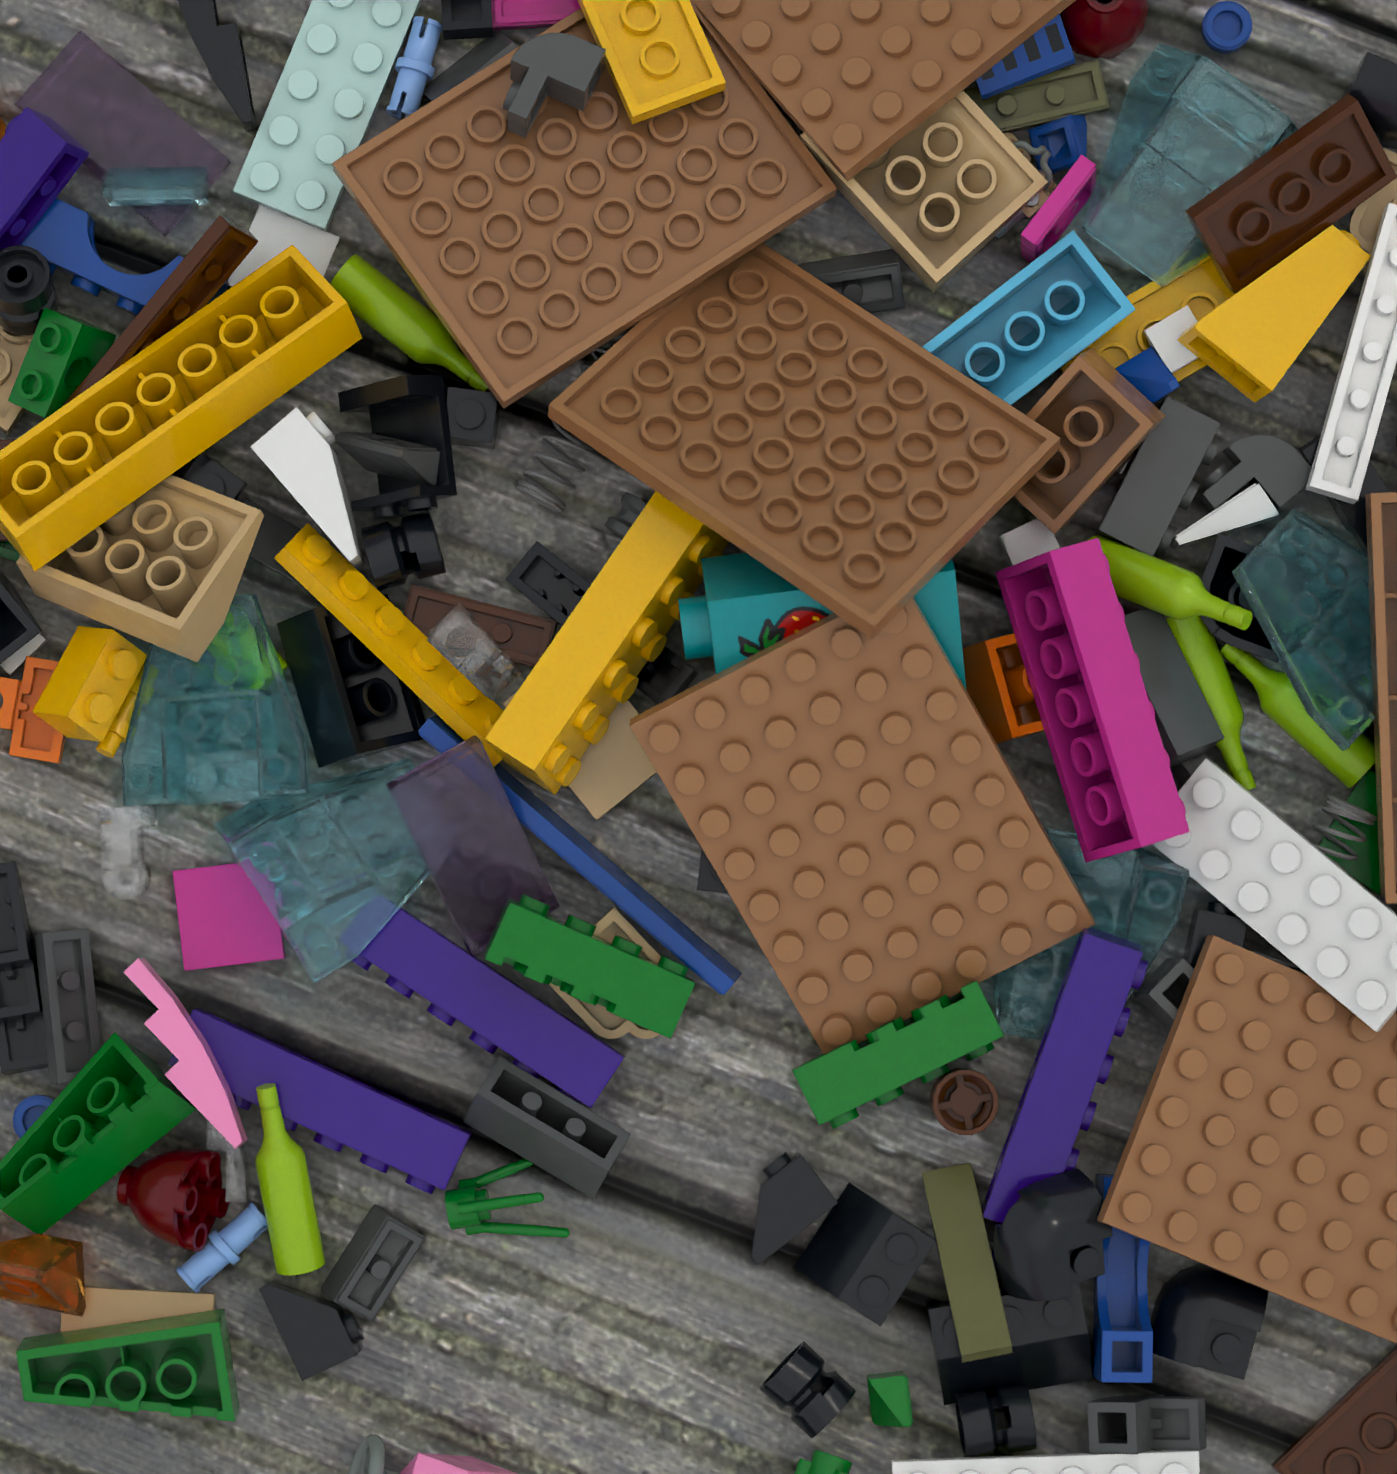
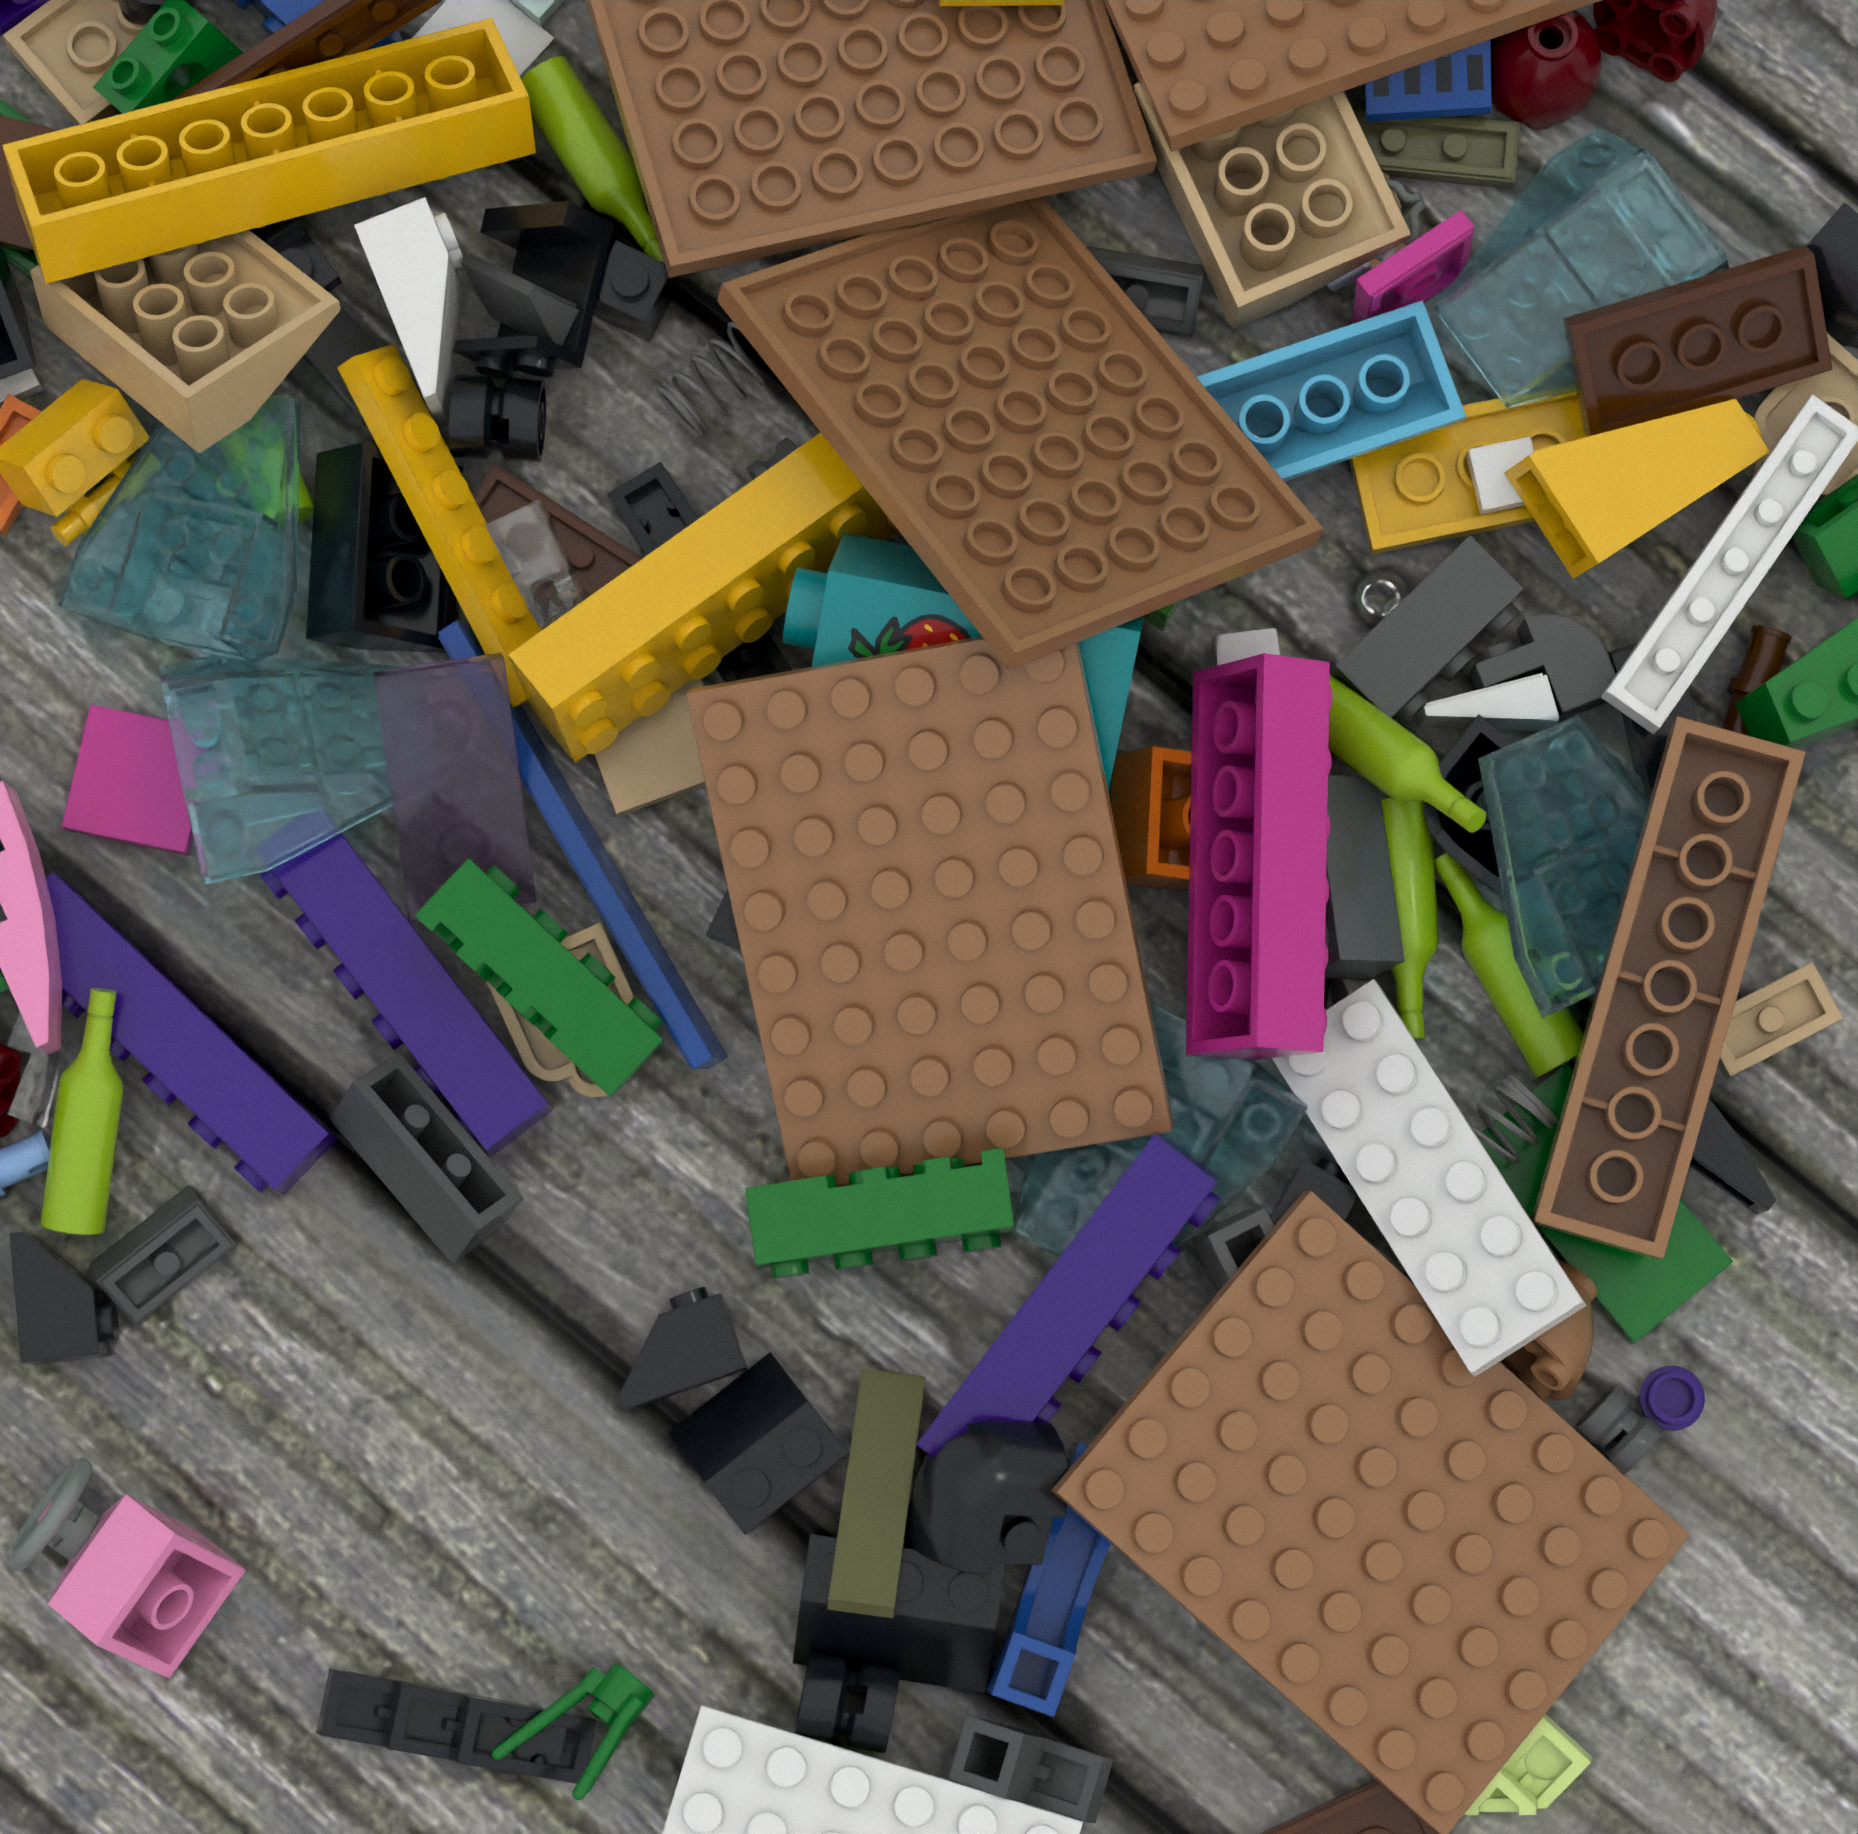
camera: 15 degrees right, 5 degrees down
clear leg [100,806,157,900] -> none
green plant [445,1158,570,1238] -> none
black wheel [760,1341,856,1438] -> none
green slope [867,1371,913,1427] -> none
reddish brown wheel [930,1068,998,1135] -> none
medium nougat brick [1014,348,1166,534] -> none
blue slope [1028,115,1087,175] -> none
blue slope [1115,346,1180,404] -> none
black brick [1150,1263,1268,1380] -> none
blue tile [1201,1,1252,54] -> none

